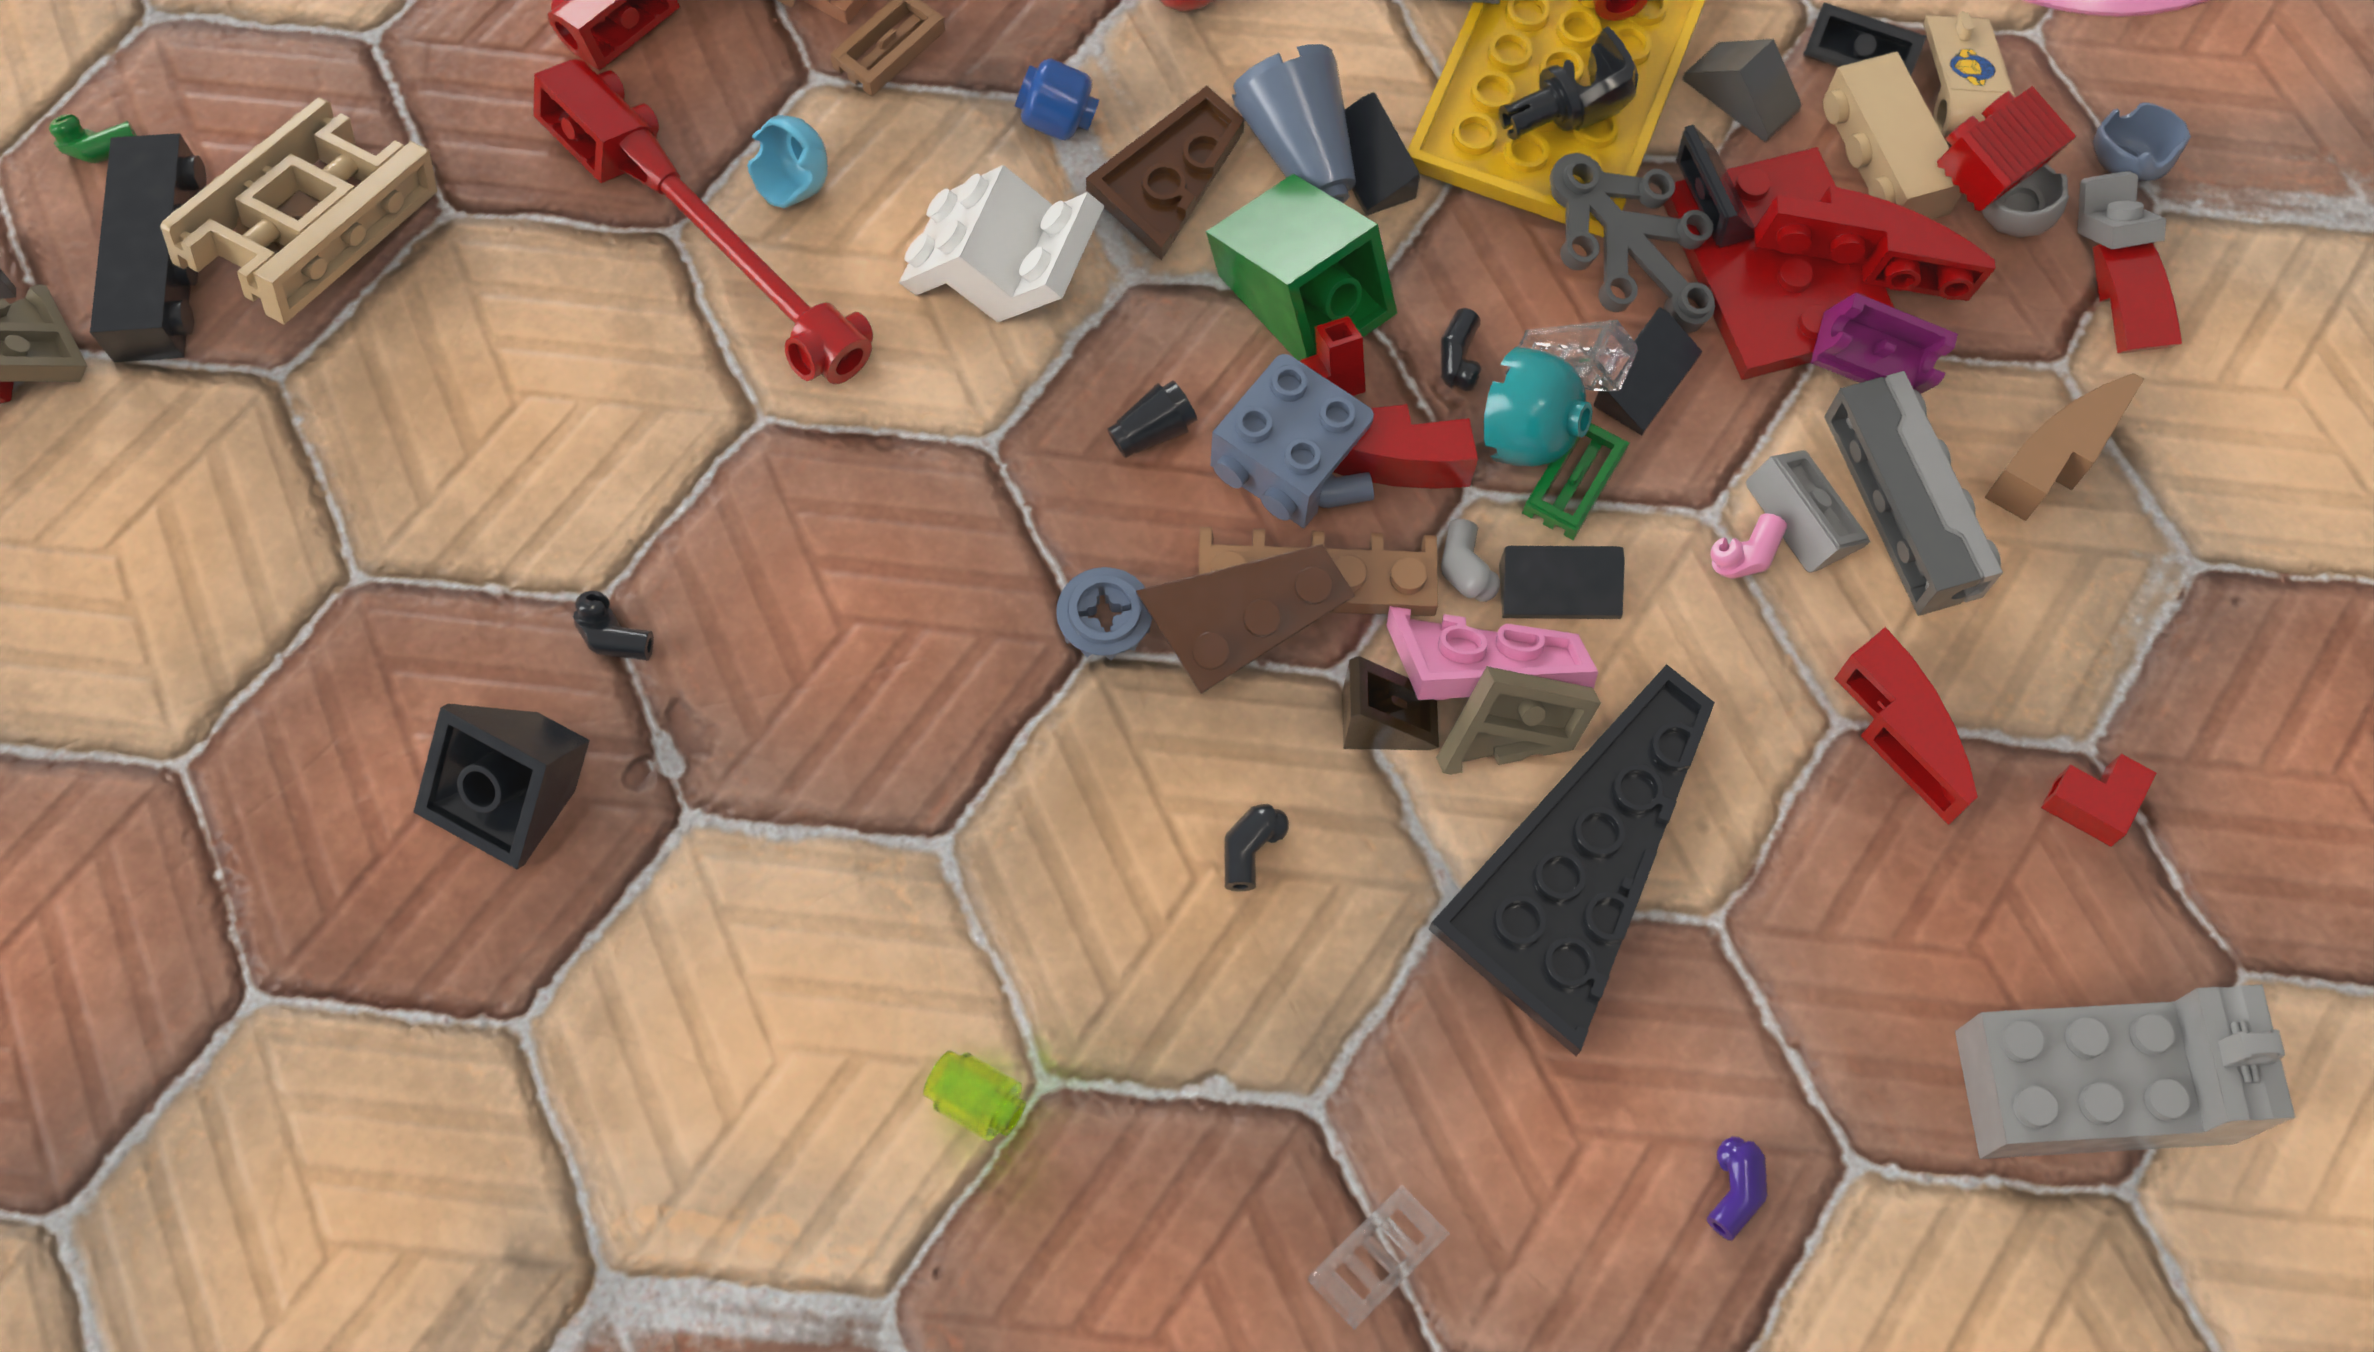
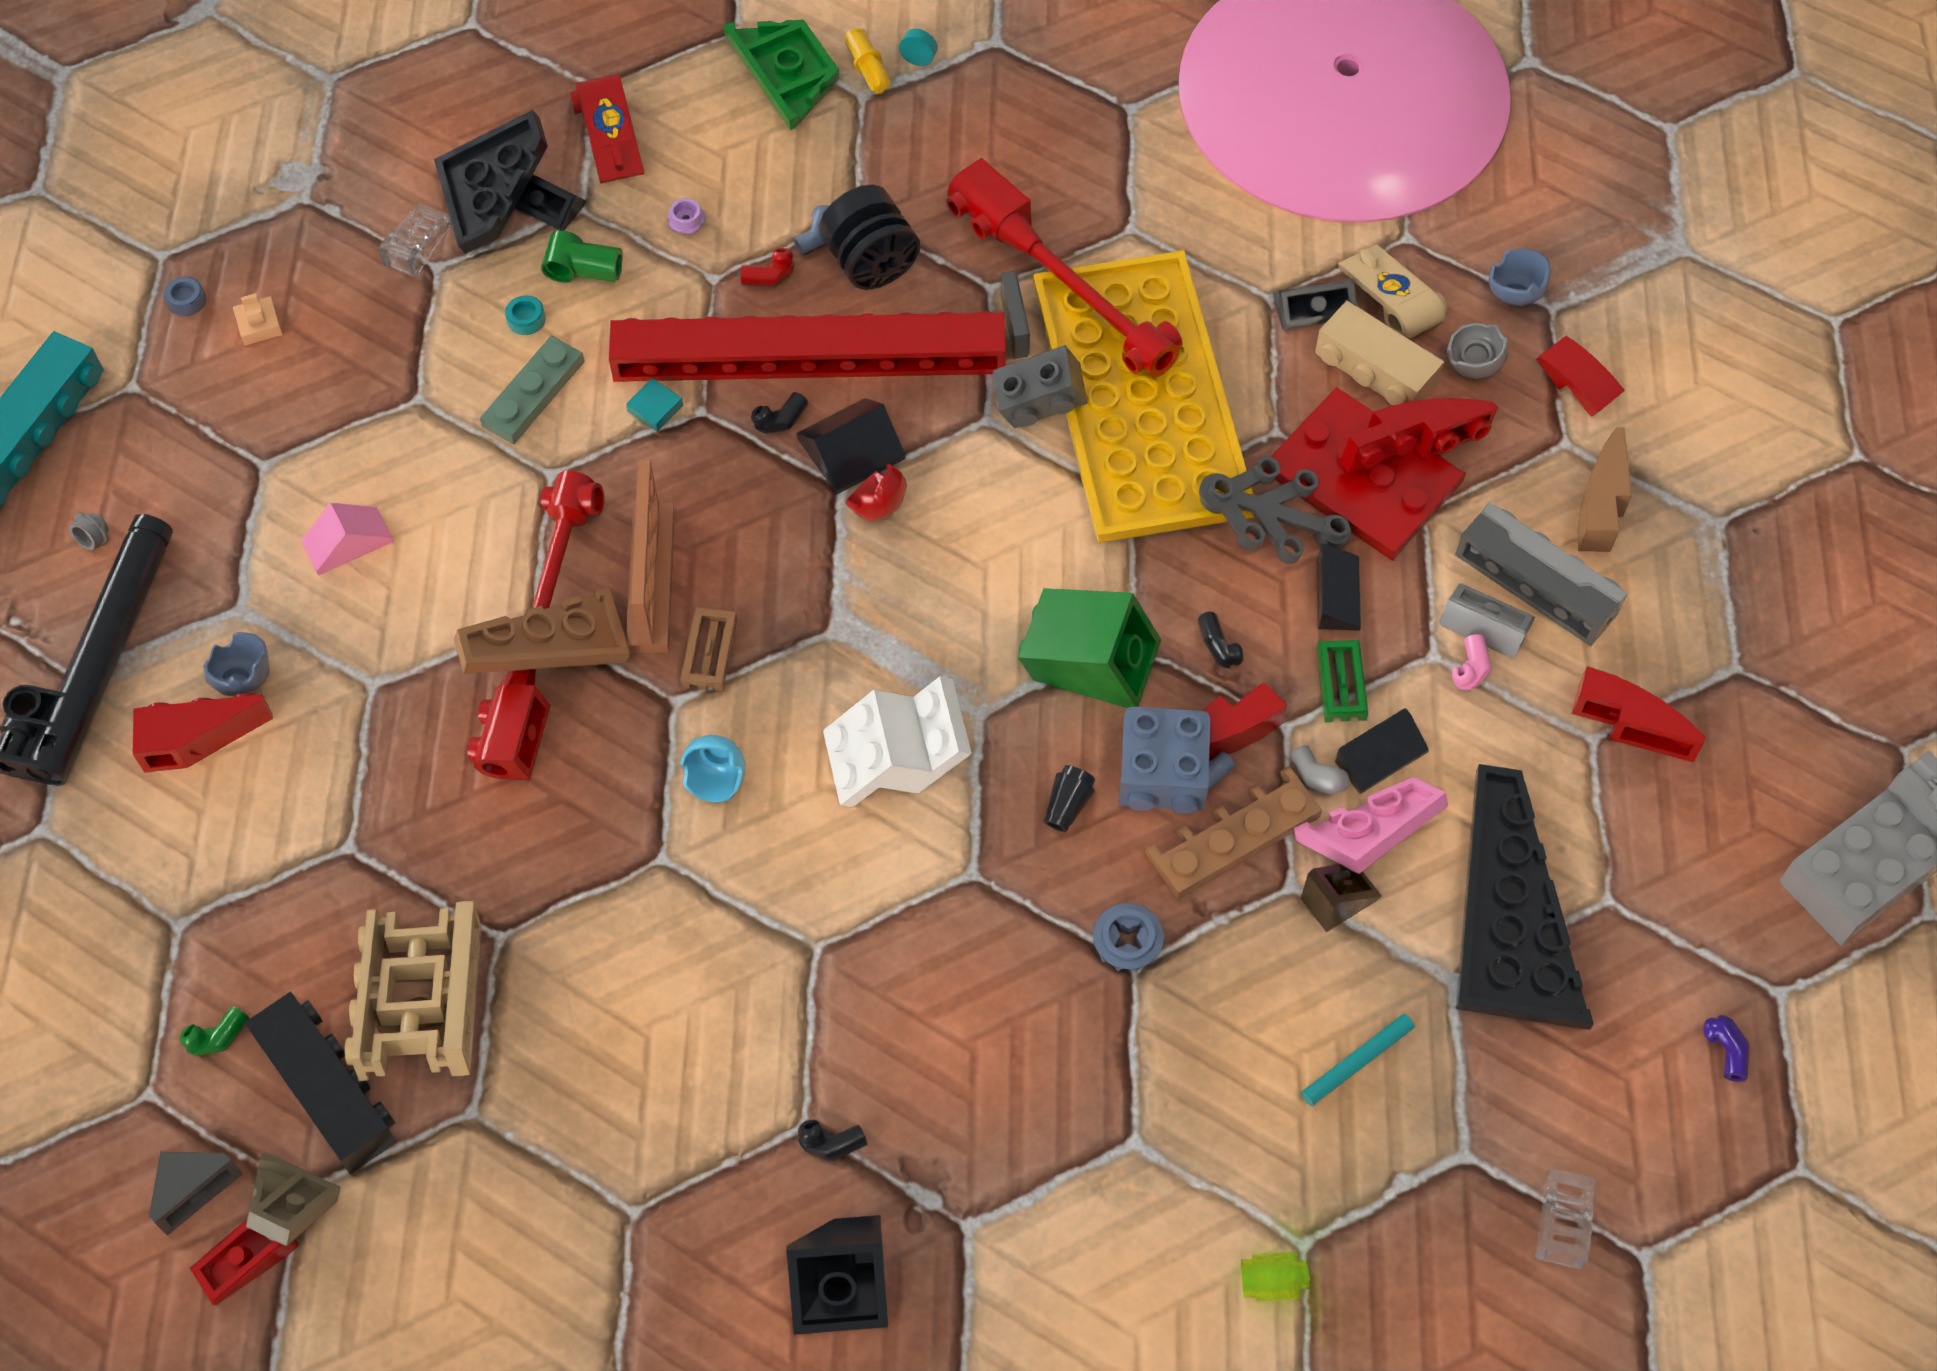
camera: 30 degrees left, 5 degrees down
red bar [533,59,873,384] -> none
blue head [1014,59,1099,141] -> none
reddish brown wing [1086,85,1245,260] -> none
reddish brown wing [1136,544,1355,694] -> none
black arm [1224,804,1289,891] -> none
sand blue cone [1231,44,1356,203] -> none
red piece [1298,316,1366,396] -> none
black slope [1345,92,1420,216] -> none
dark tan wing [1436,666,1601,775] -> none
teal cylinder [1484,347,1592,467] -> none
black piece [1499,26,1638,140] -> none
clear slope [1505,320,1638,391] -> none
black slope [1676,124,1755,248] -> none
dark grey slope [1682,39,1802,143] -> none
magenta hinge [1811,293,1958,394] -> none
red brick [1937,86,2077,211] -> none
red piece [2041,753,2157,847] -> none
light grey bracket [2077,171,2166,249] -> none
none -> teal bar [1301,1014,1415,1106]

